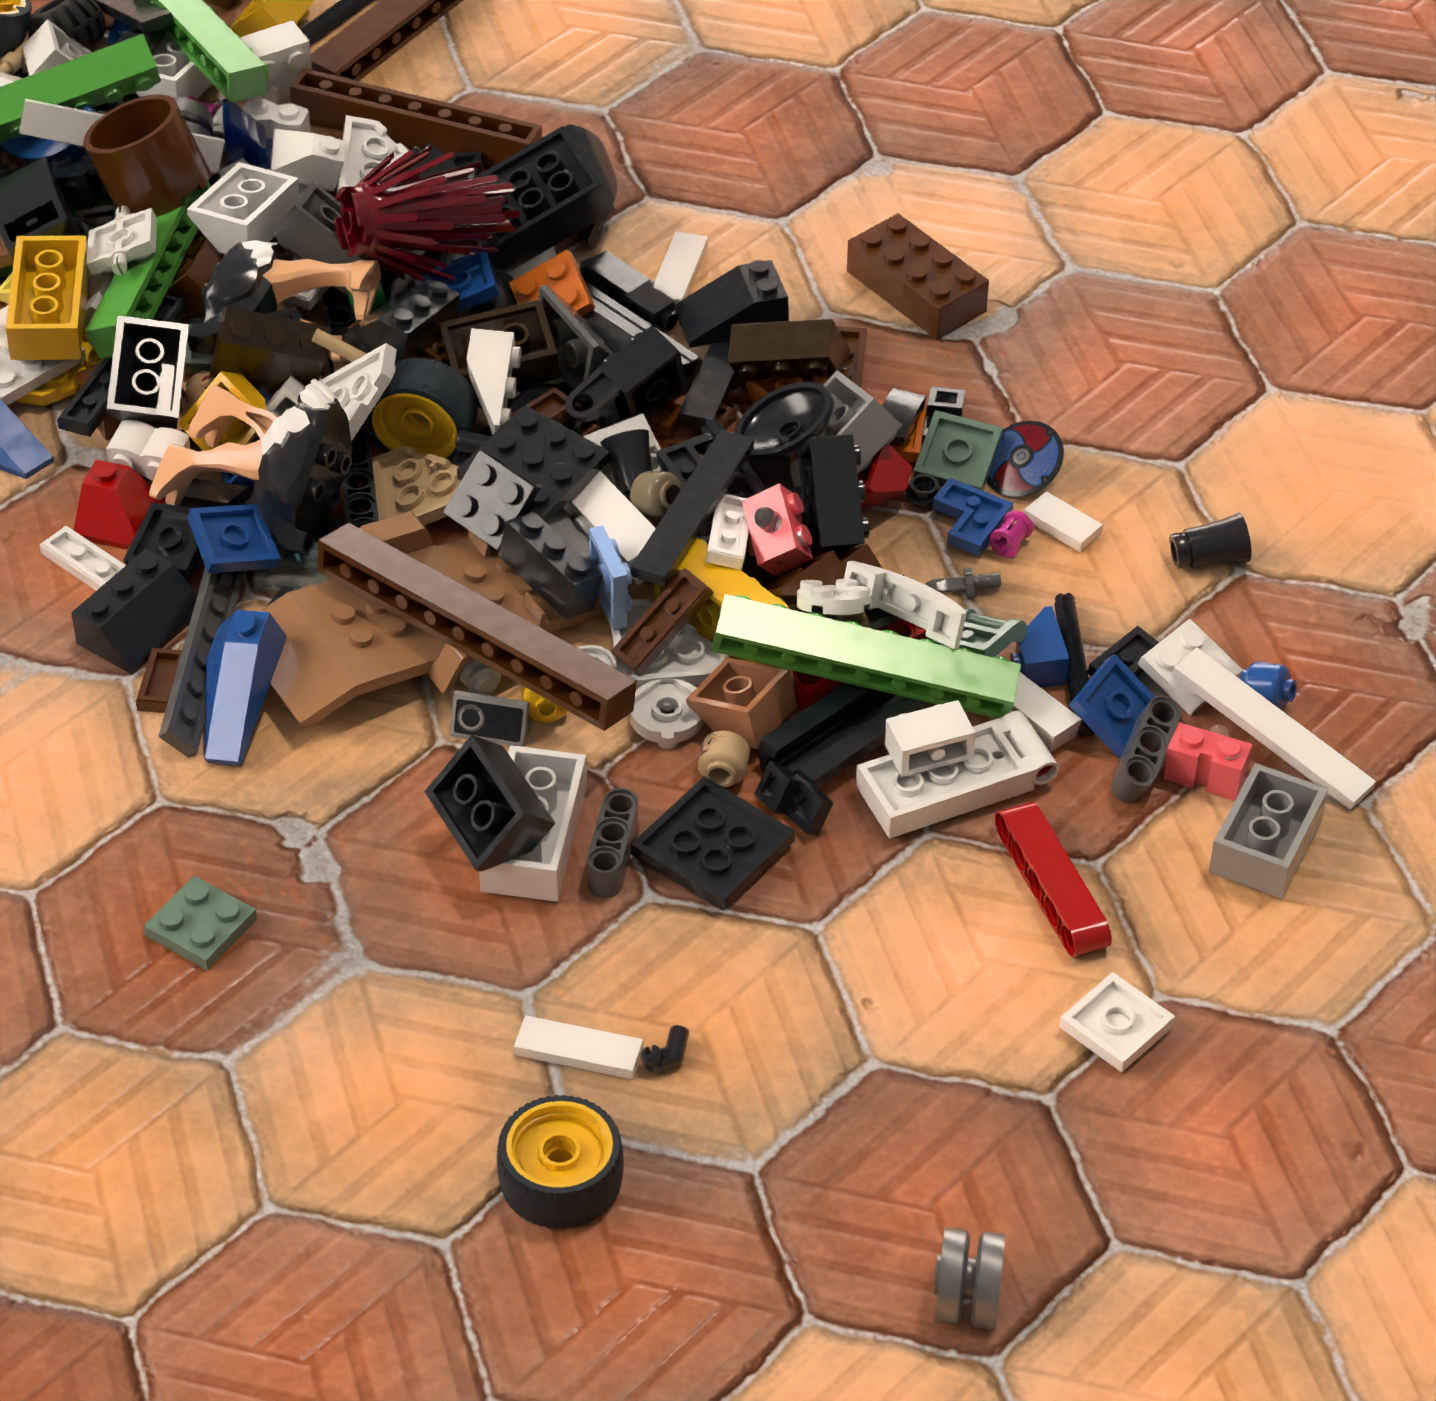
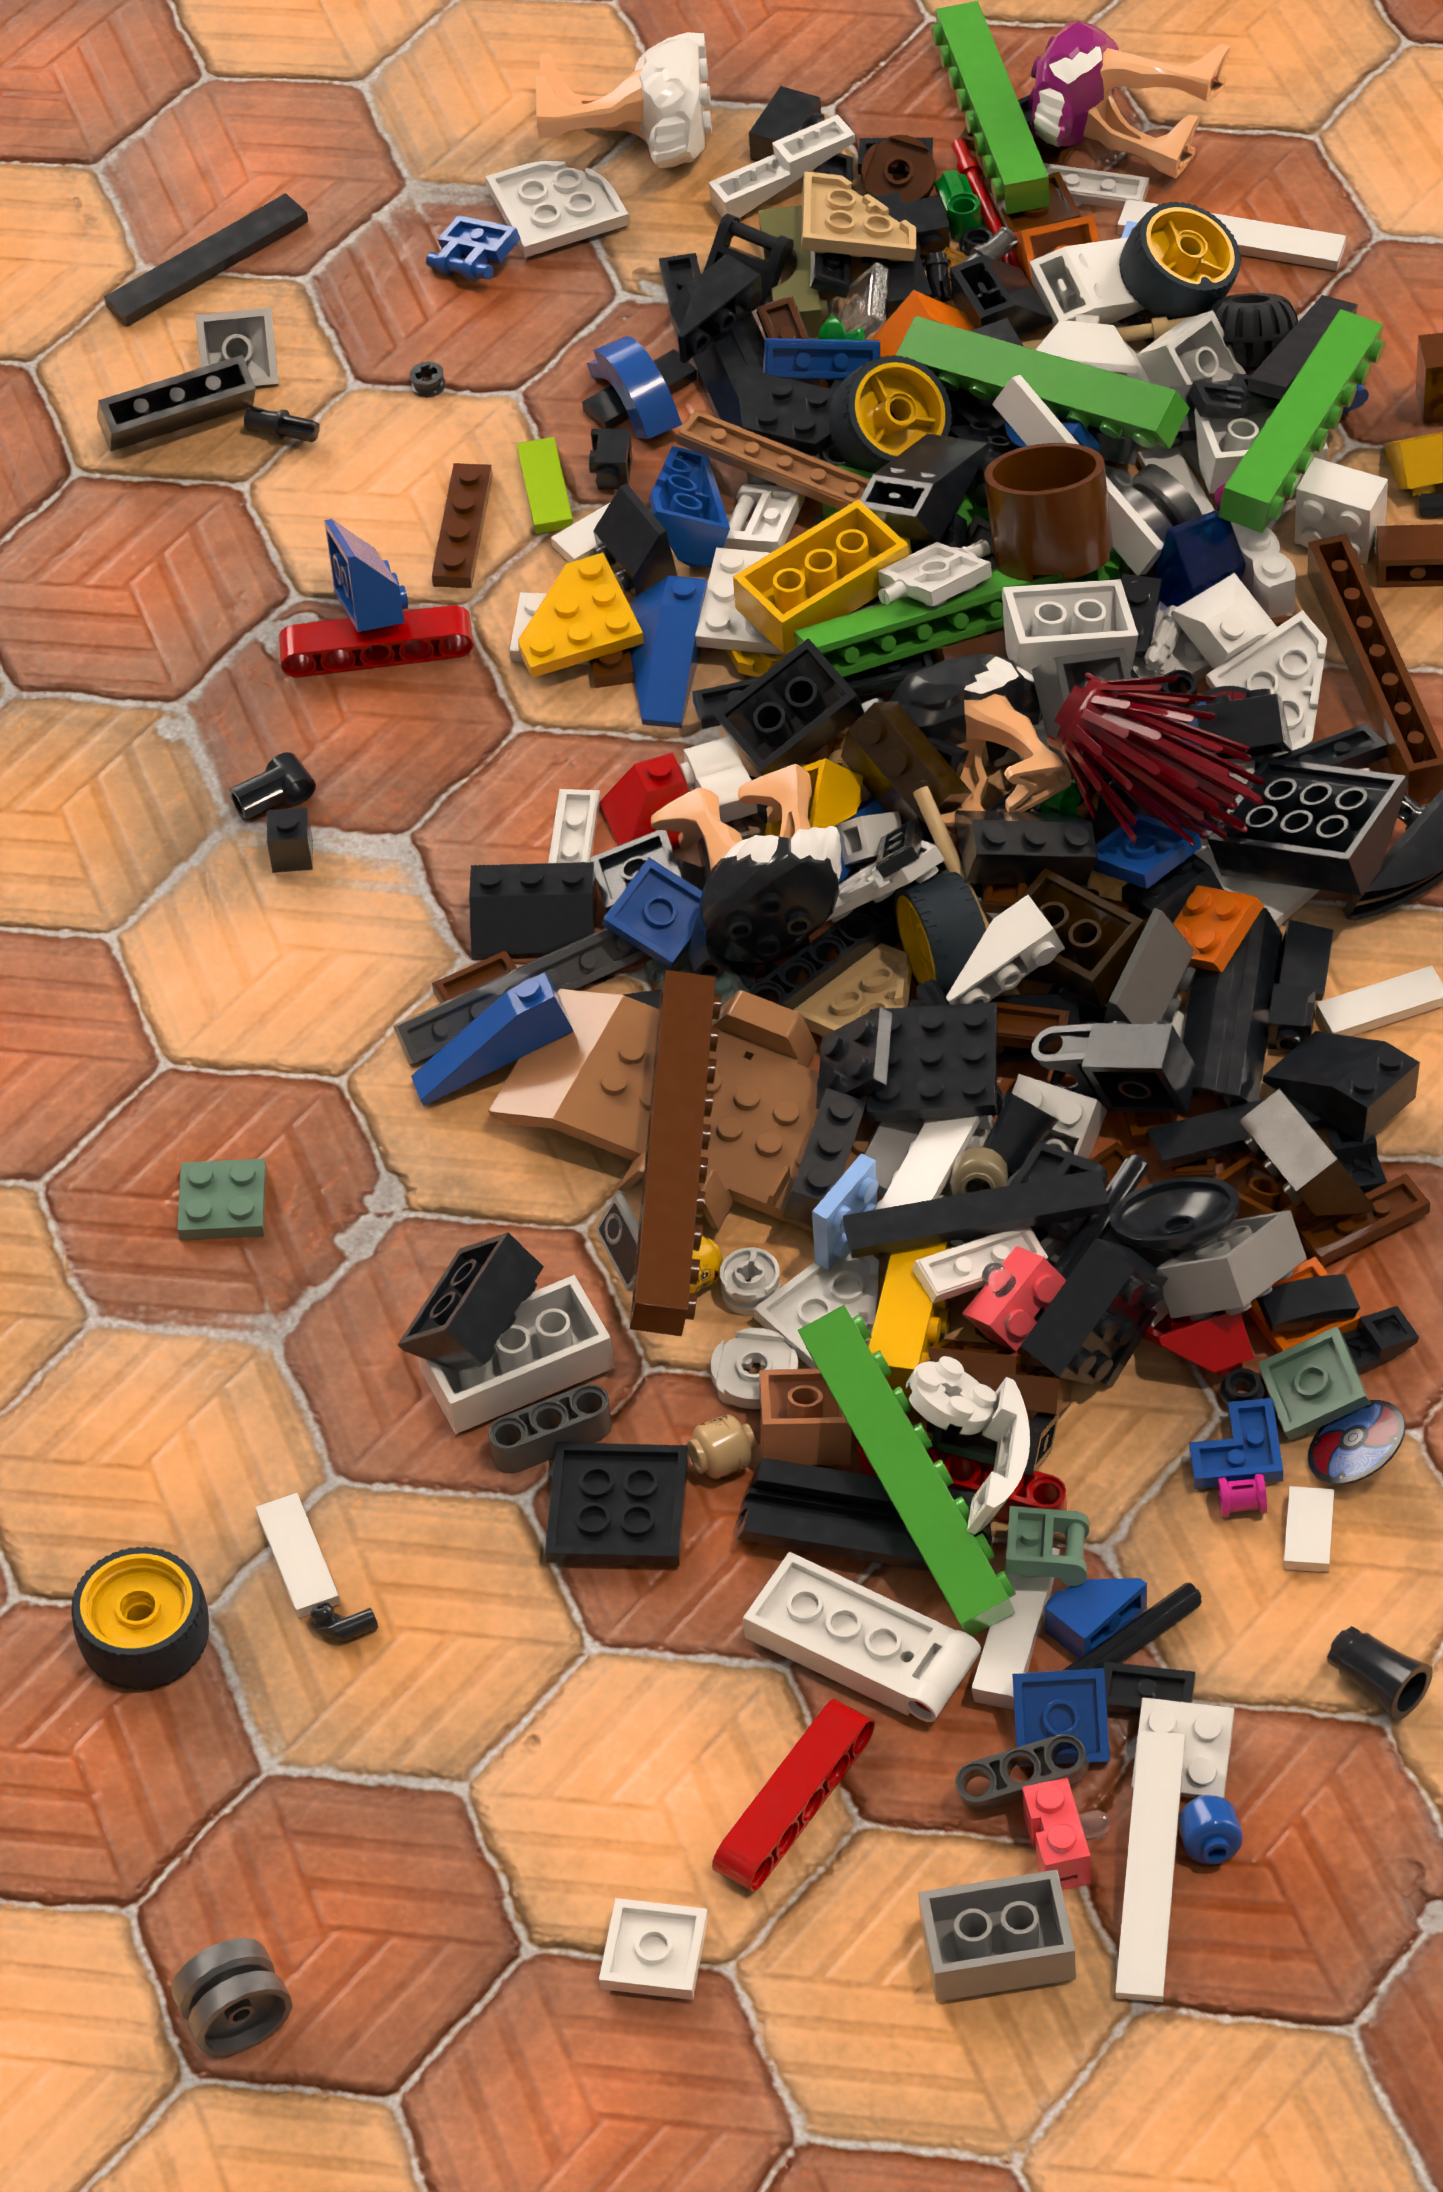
camera: 60 degrees right, 5 degrees up
reddish brown tile [610,568,714,677] -> none
black slope [754,761,834,836] -> none
white brick [885,700,975,777] -> none
dark grey piece [924,567,1001,599] -> none
none -> black tile [876,819,923,879]

